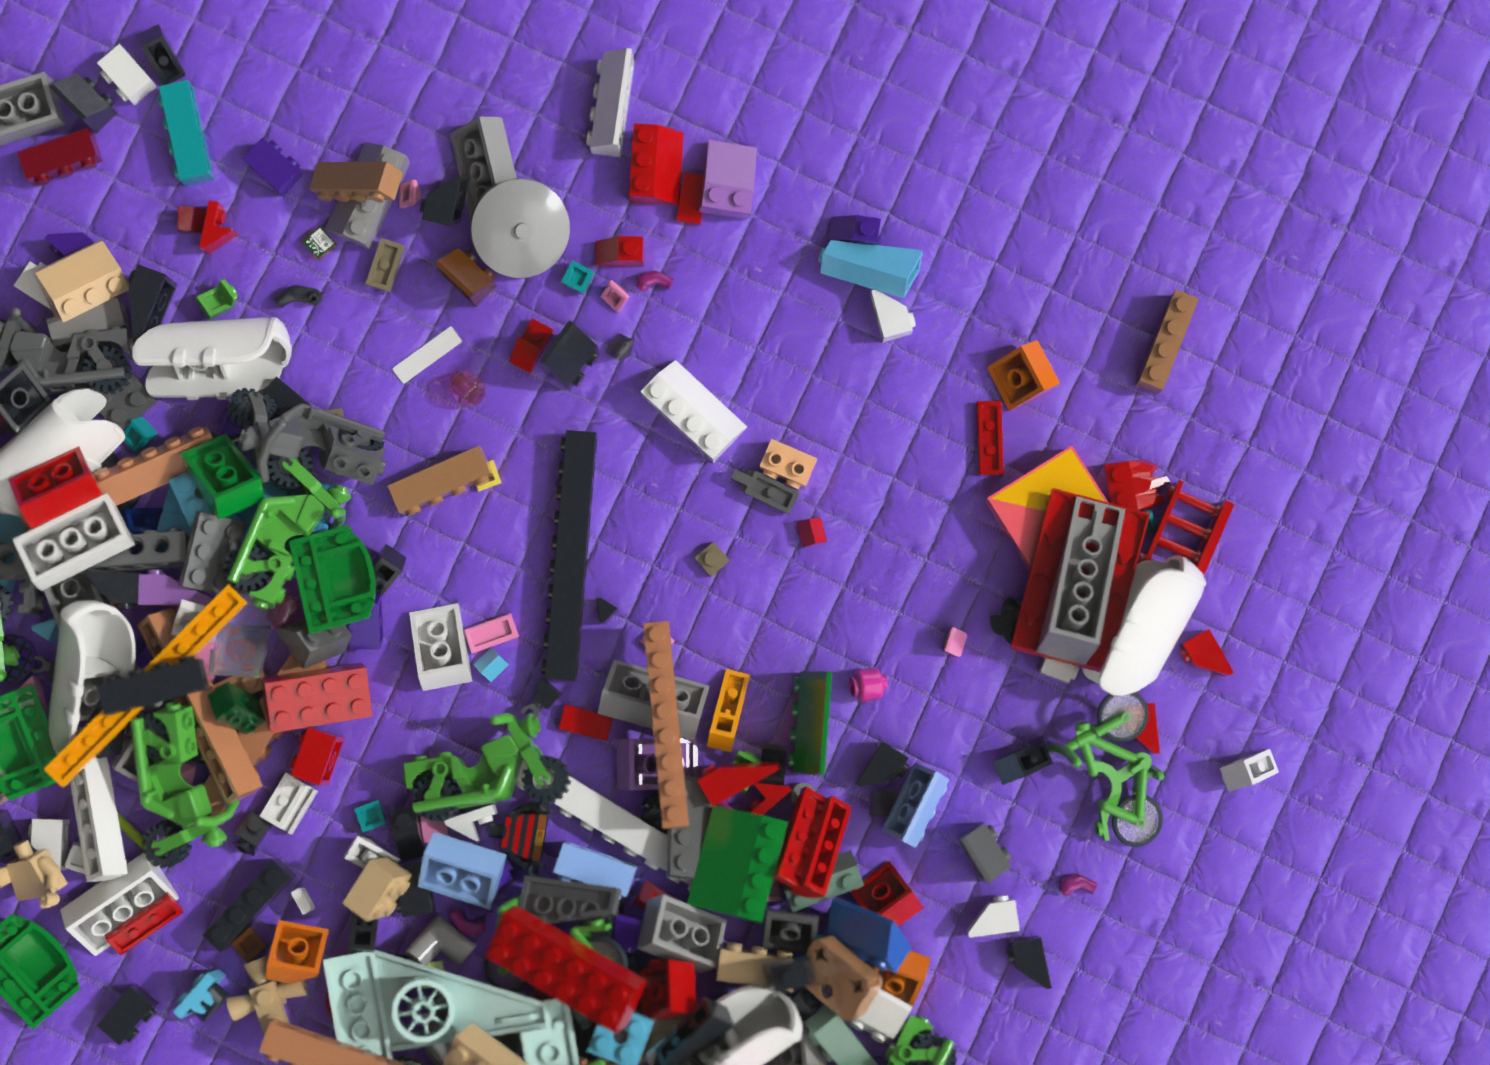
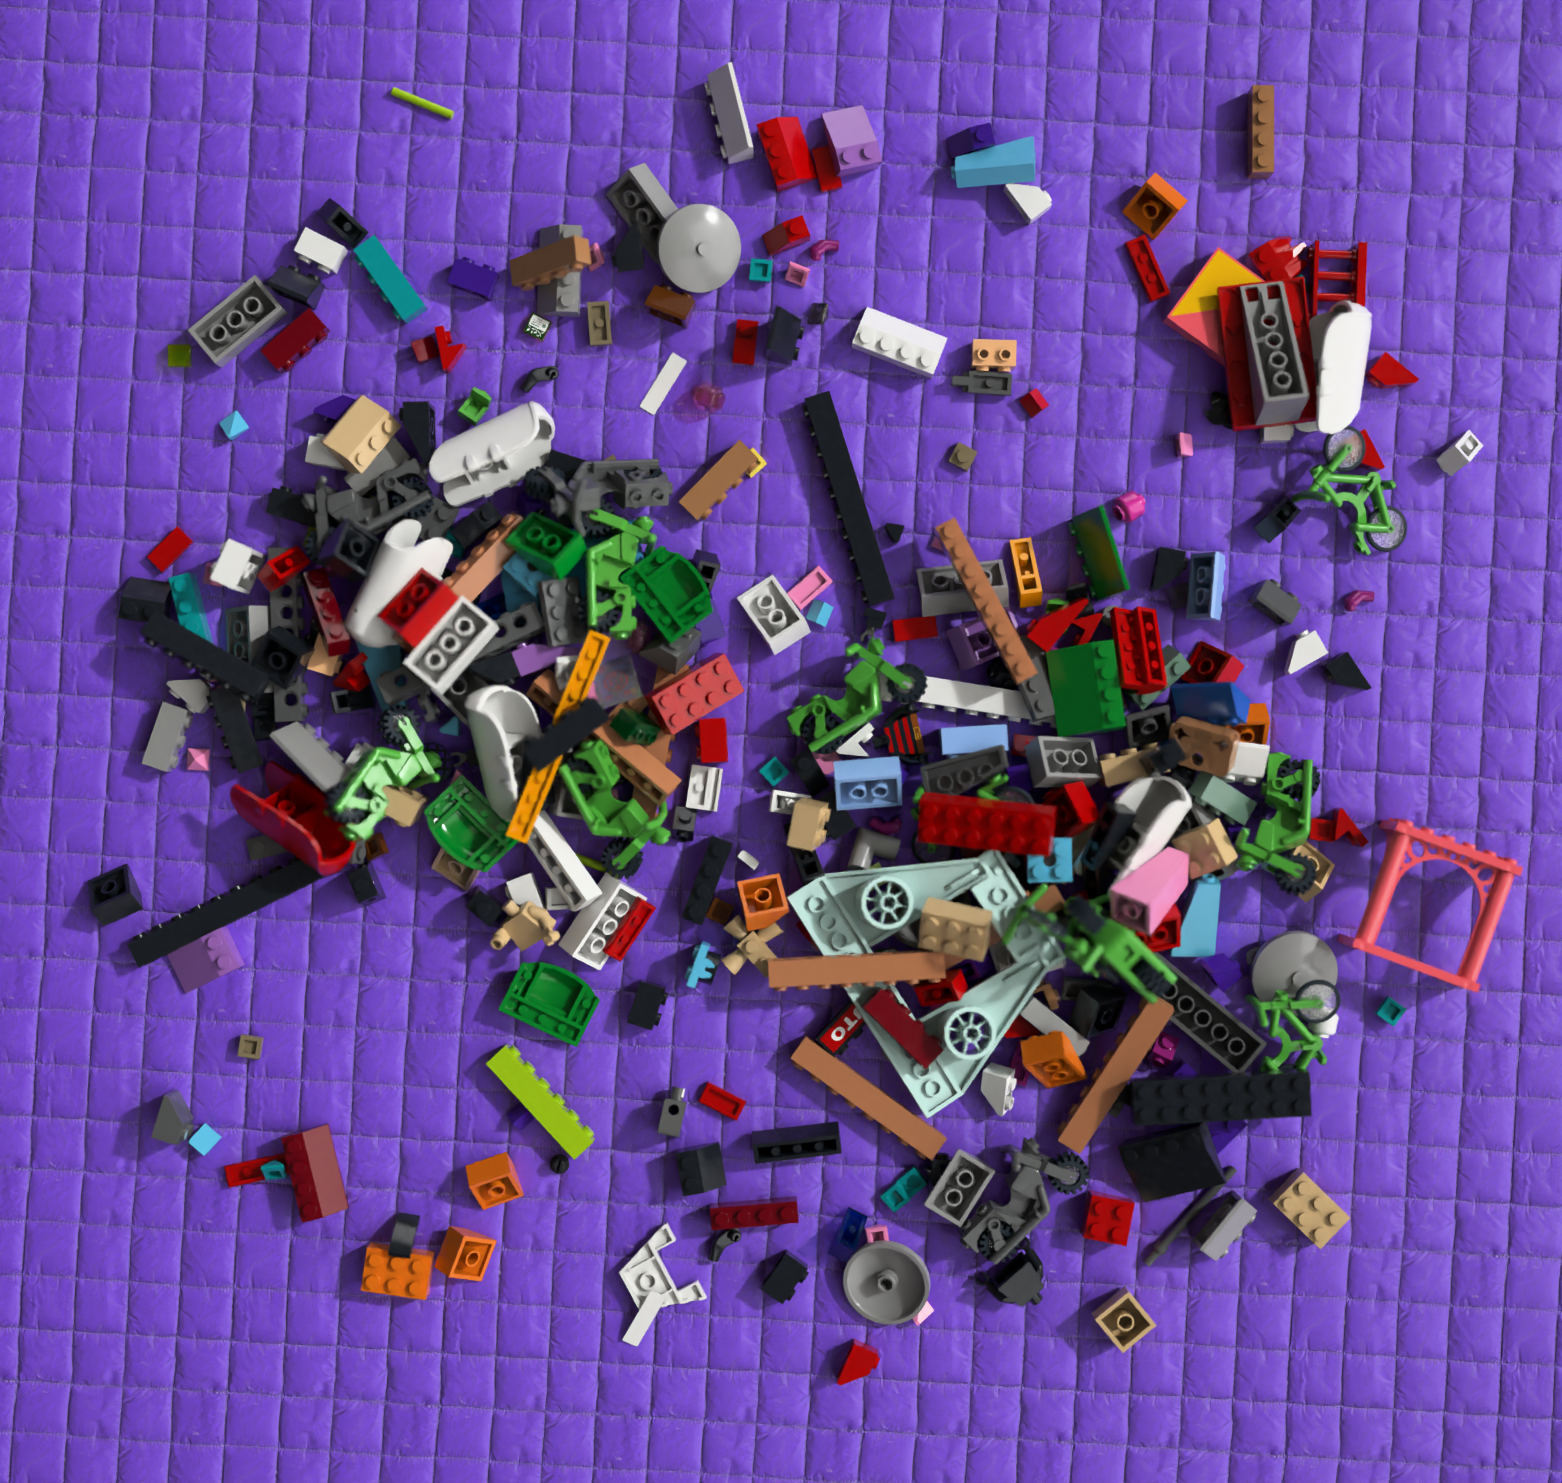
camera: 25 degrees left, 5 degrees up
none -> black slope [451,501,502,550]

